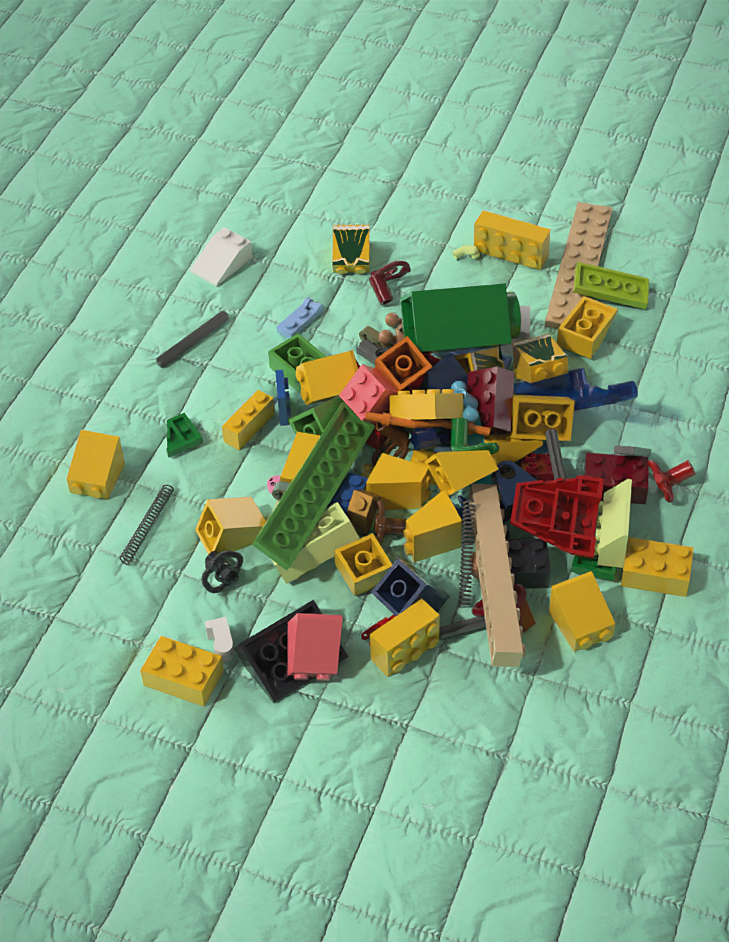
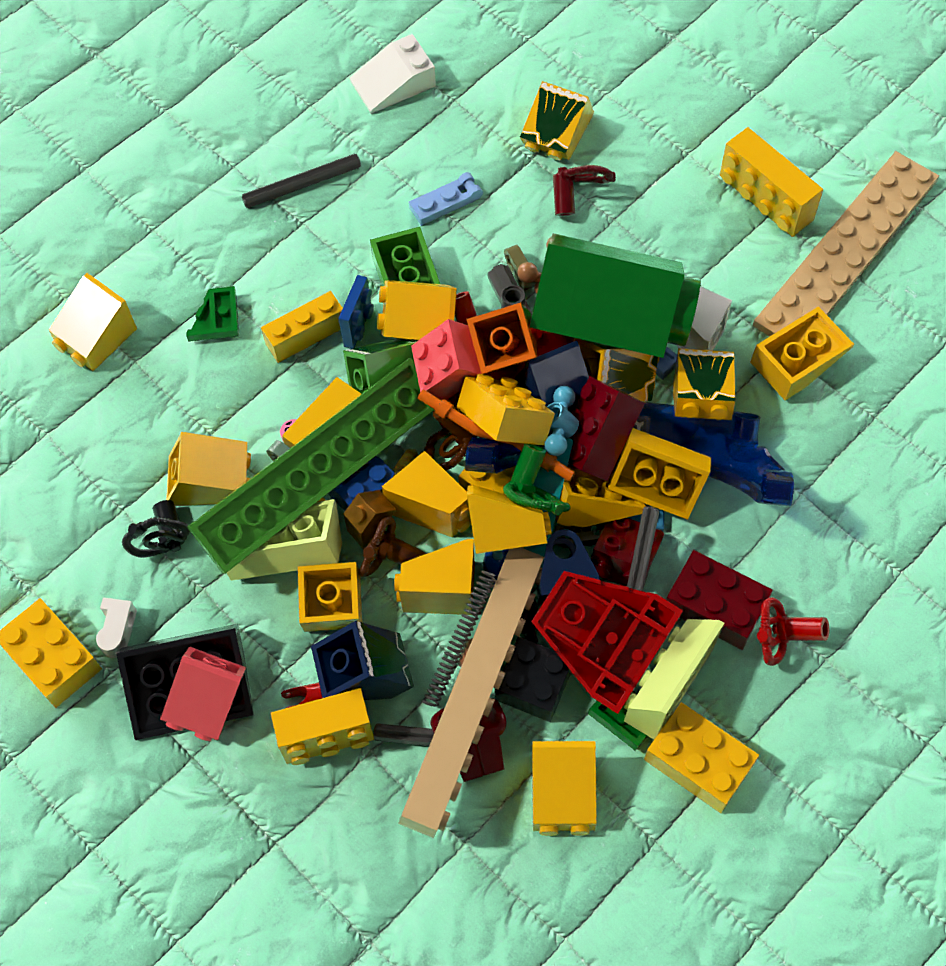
camera: 25 degrees right, 15 degrees up
dark grey piece [119,484,174,565] -> none
yellowish green arm [452,245,480,260] -> none
lime plate [573,262,649,309] -> none
dark grey tile [614,446,651,457] -> none

